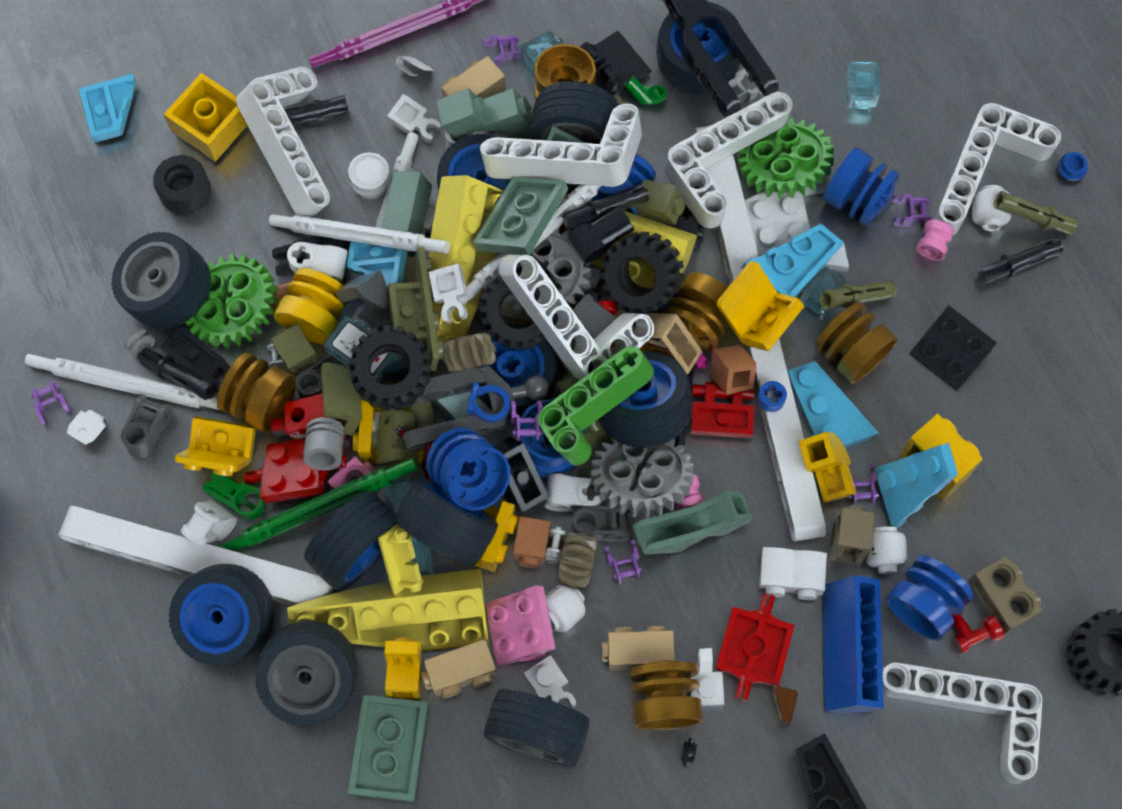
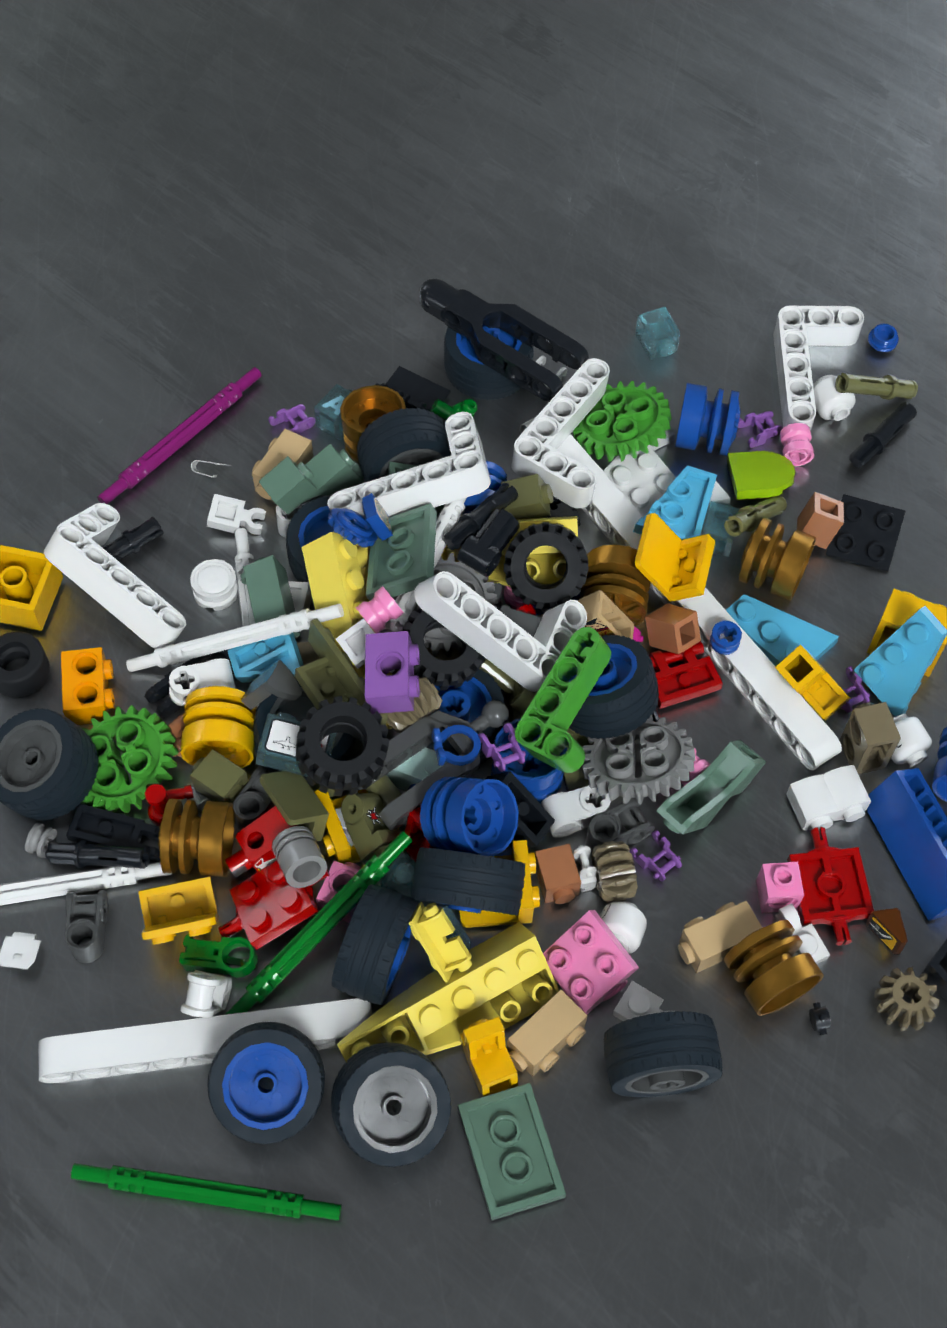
camera: 25 degrees left, 10 degrees down
none -> light orange brick [61,647,115,725]
none -> green axle [71,1163,342,1221]
none -> red piece [145,784,194,827]
none -> blue gear [328,508,378,548]
none -> bright pink wheel [355,586,404,633]
none -> blue tile [362,493,393,541]
none -> medium lavender brick [365,631,420,714]
none -> lime tile [727,451,795,500]
none -> bright pink brick [756,862,804,913]
none -> nougat brick [797,492,844,549]
none -> dark tan gear [874,966,940,1031]

